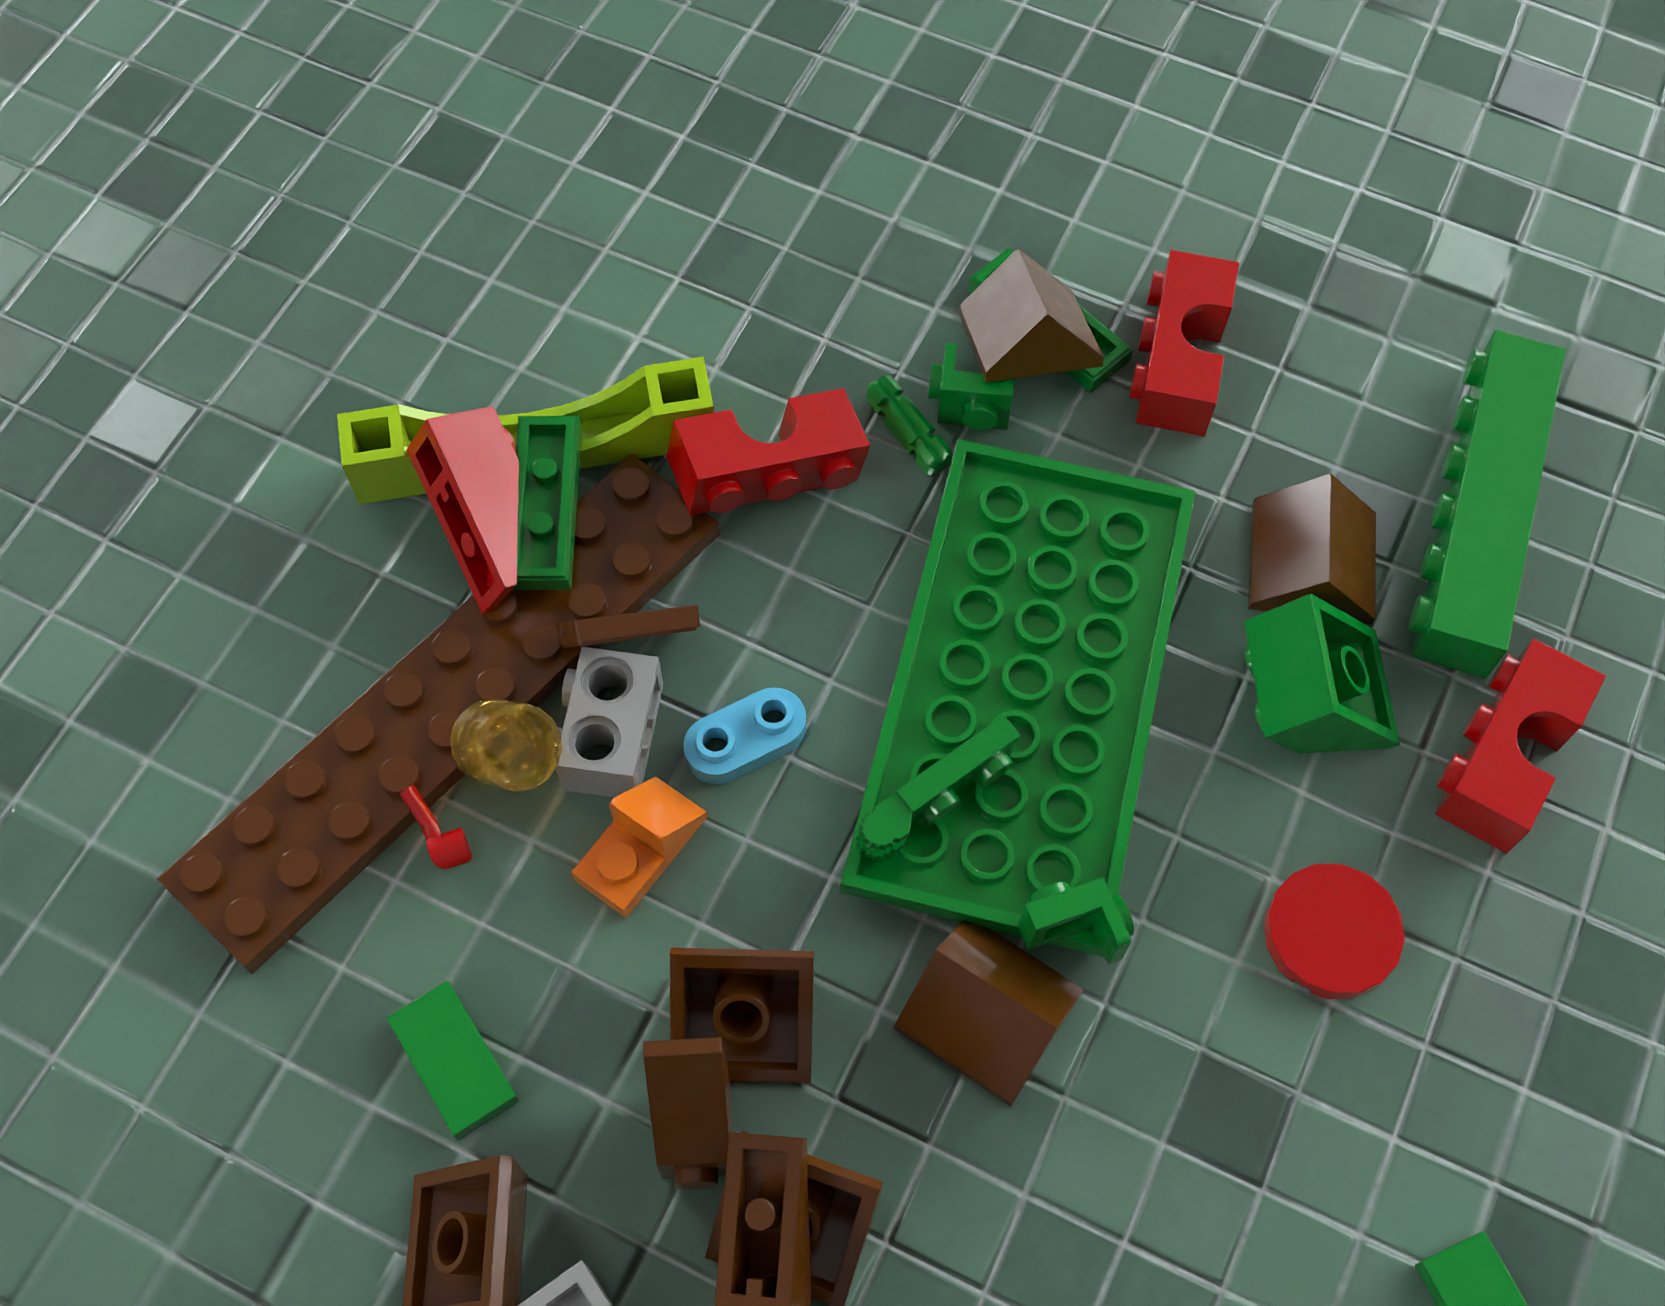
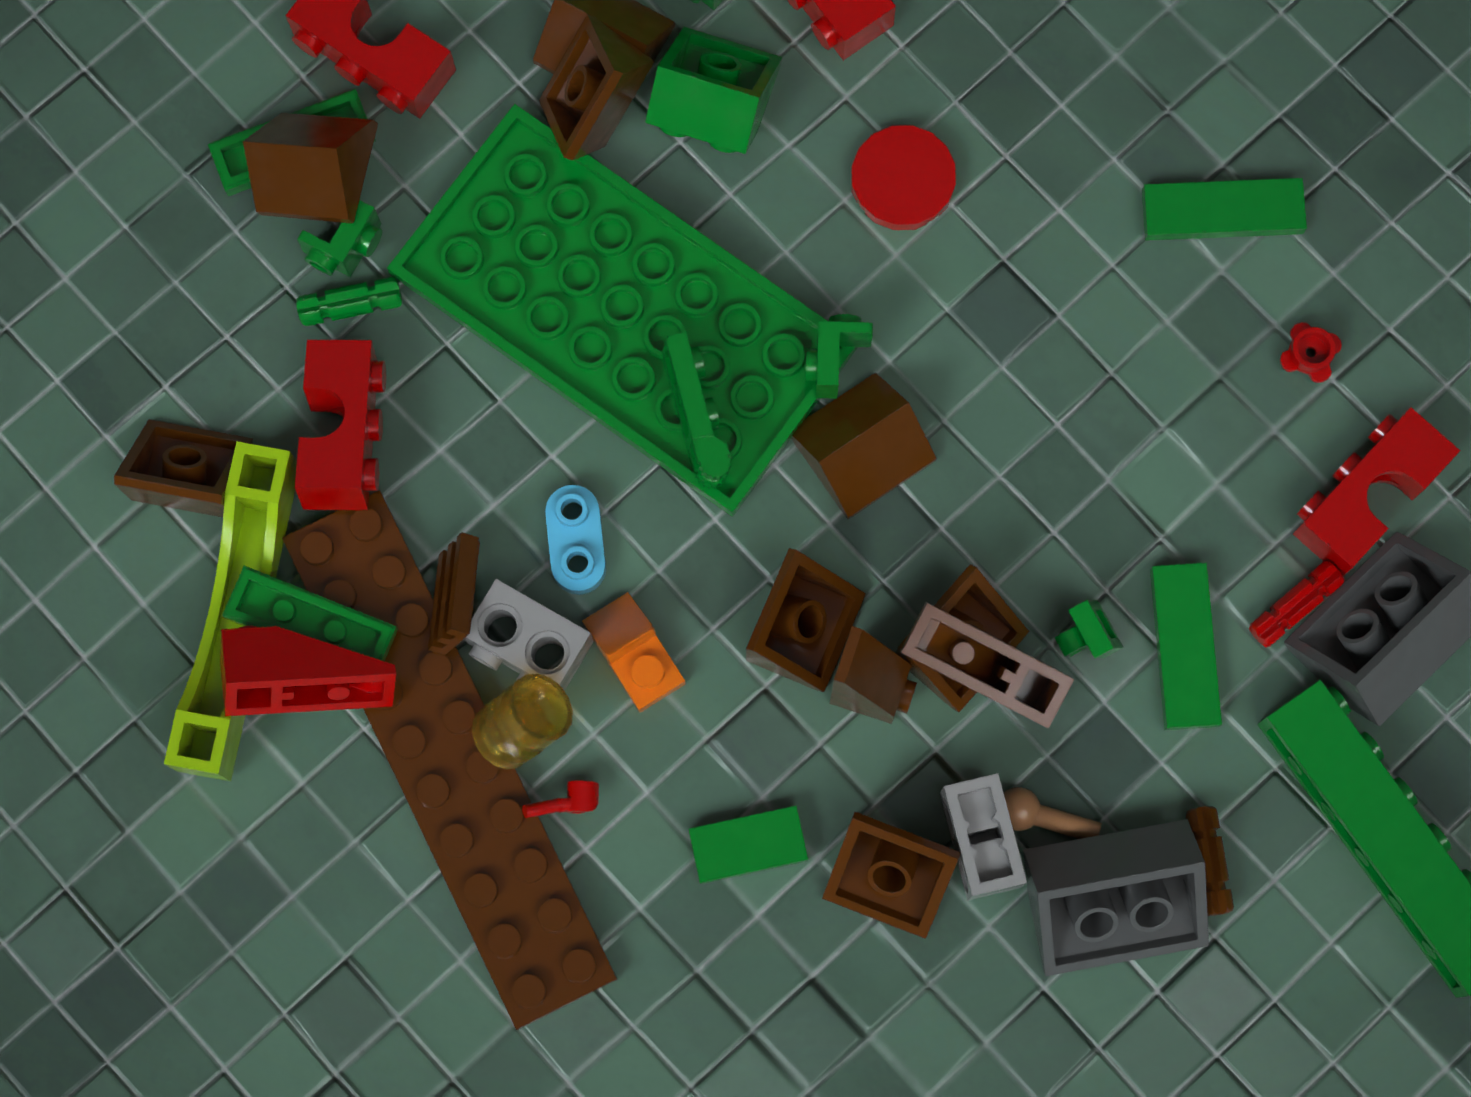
camera: 65 degrees left, 15 degrees up
none -> reddish brown slope [114,419,253,517]
none -> reddish brown slope [539,15,655,160]

